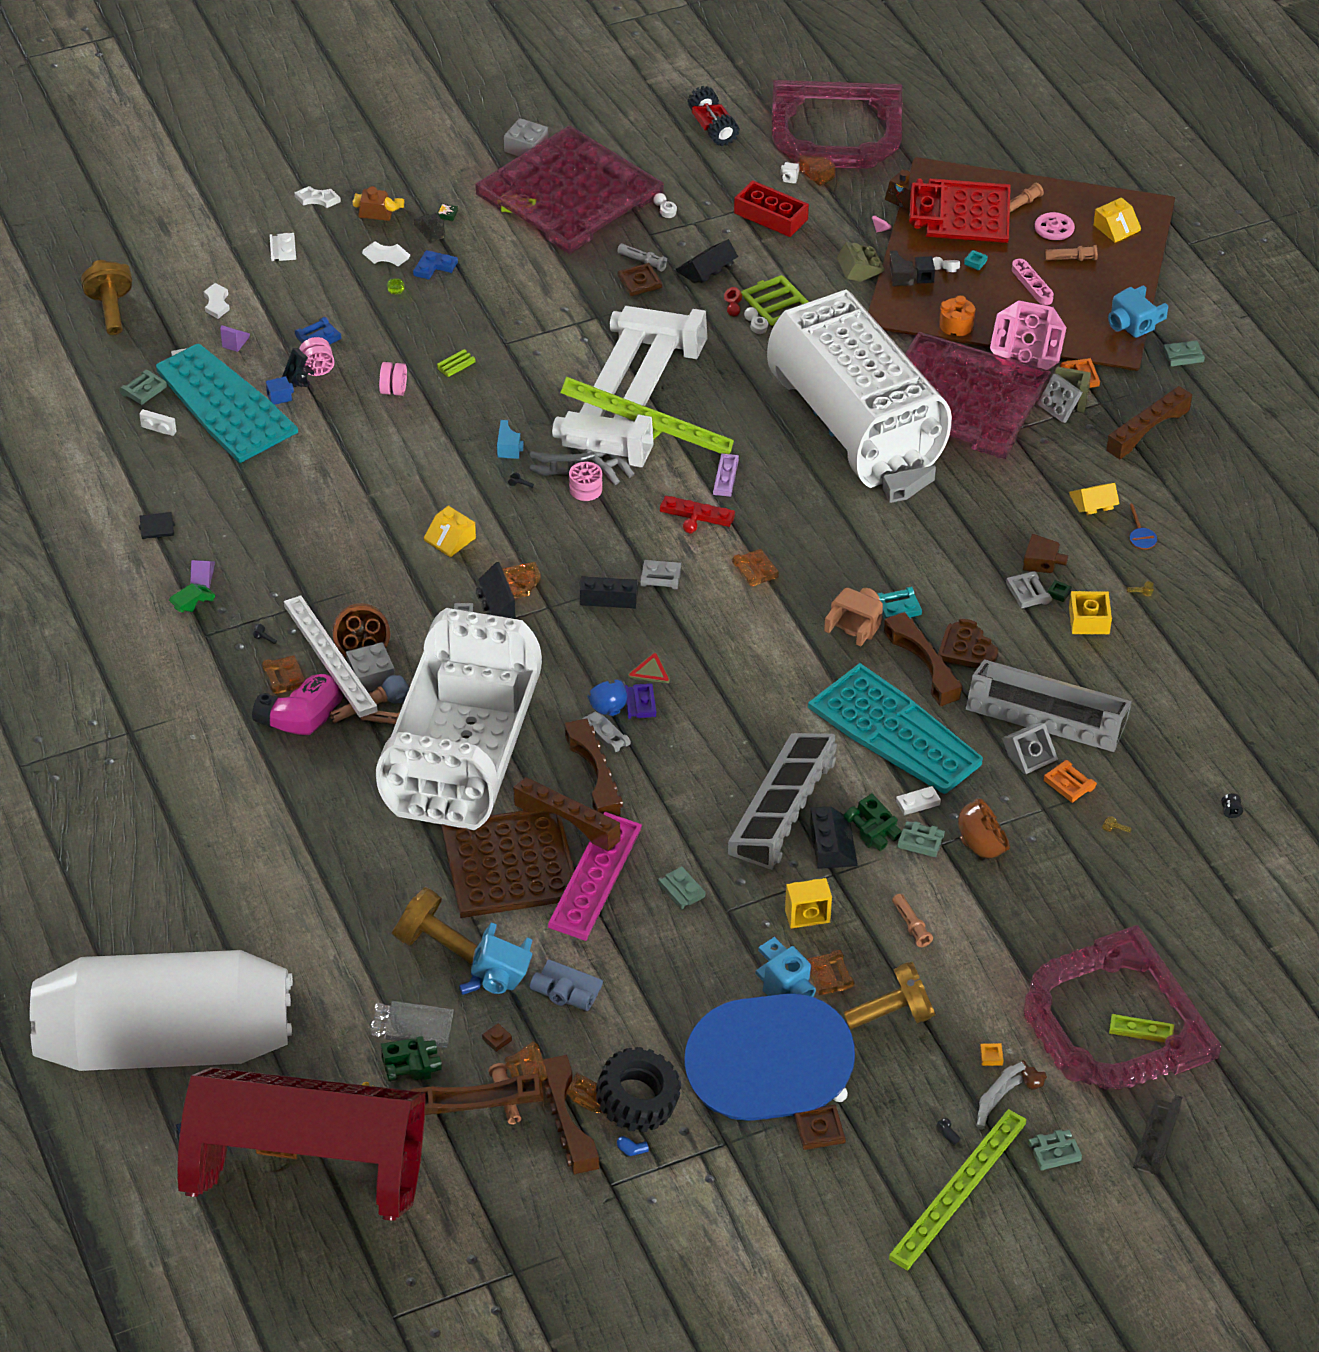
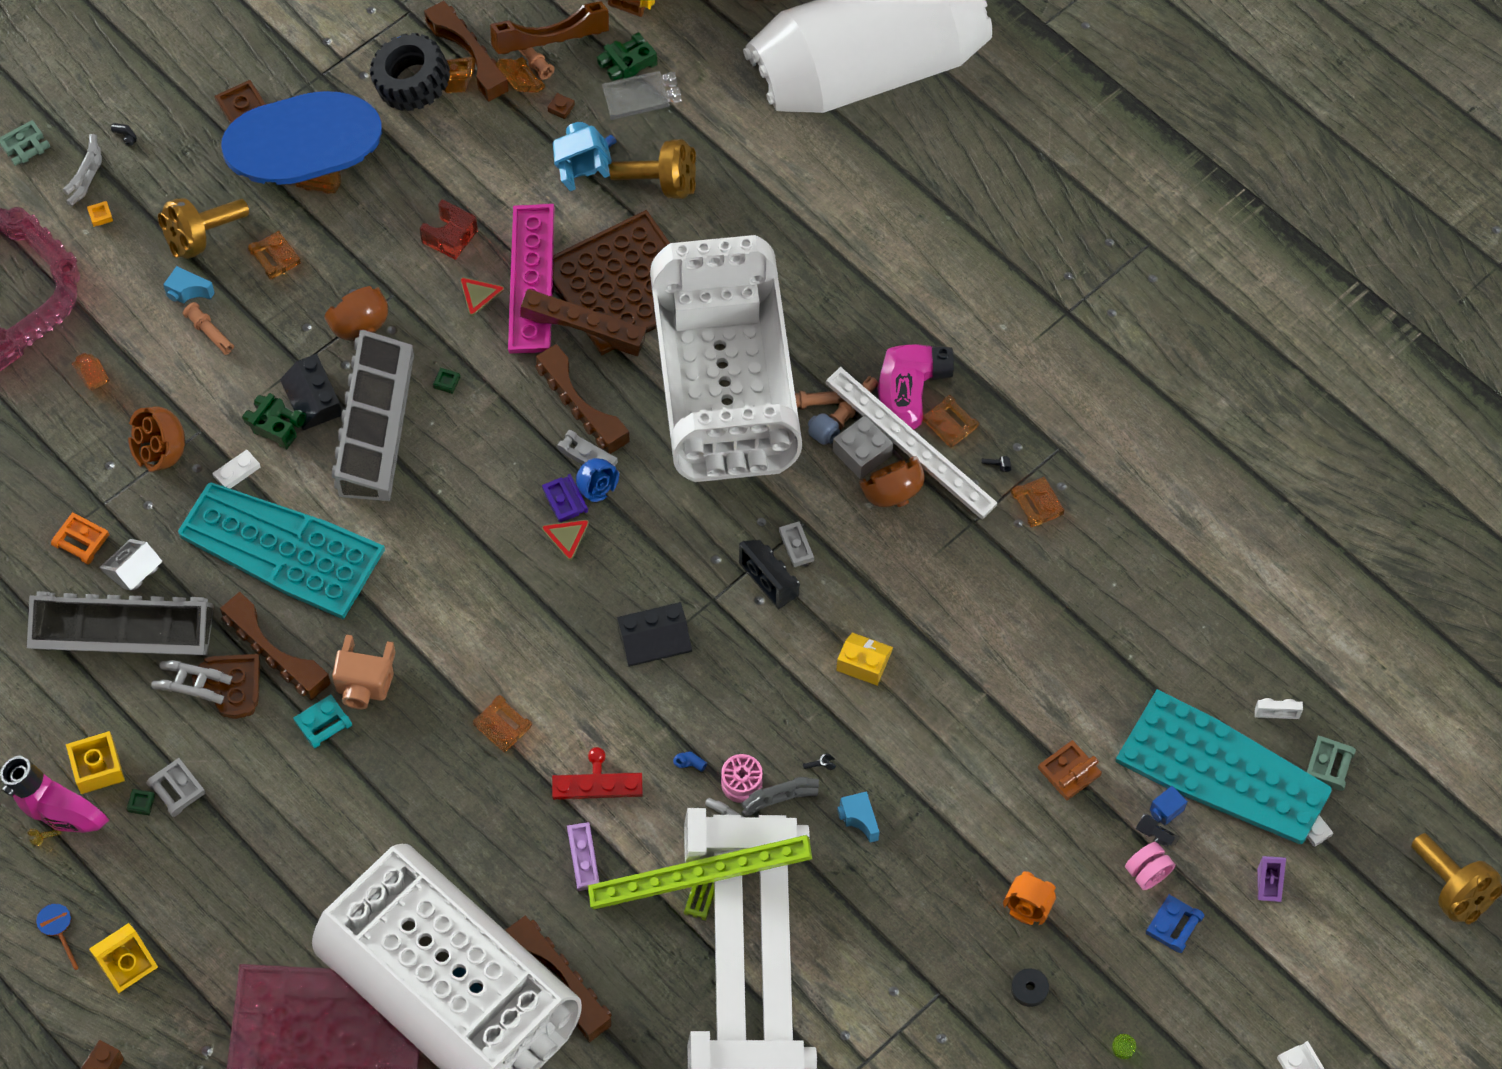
camera: 160 degrees right, 15 degrees up
black piece [139,512,175,539] -> none
green slope [169,583,216,612] -> none
medium lavender slope [190,560,215,588] -> none
white tile [204,283,230,319] -> none
bright pink wheel [379,362,407,396] -> none
lime tile [437,349,475,377] -> none
clear orange plate [502,562,541,599] -> none
sand blue panel [530,960,603,1011] -> none
light grey plate [640,560,681,589] -> none
sand green plate [658,866,705,910] -> none
dark azure piece [755,937,816,997] -> none
yellow brick [785,878,832,929] -> none
lime plate [889,1109,1027,1271] -> none
sand green plate [897,821,945,857] -> none
reddish brown piece [1021,1060,1047,1090] -> none
reddish brown torso [1023,534,1069,573] -> none
clear yellow hand [1102,816,1132,833] -> none
none -> dark pink piece [0,755,109,833]
none -> clear orange slope [71,353,110,391]
none -> light grey piece [151,660,233,704]
none -> dark azure arch [163,266,215,304]
none -> dark orange cylinder [324,286,388,341]
none -> clear red piece [419,199,478,260]
none -> dark green tile [433,367,460,394]
none -> piece [460,277,504,316]
none -> reddish brown arch [505,915,612,1043]
none -> blue arm [673,752,708,772]
none -> orange brick [1003,871,1056,925]
none -> clear orange plate [1010,477,1065,527]
none -> black piece [1011,968,1049,1007]
none -> dark orange plate [1038,740,1102,801]

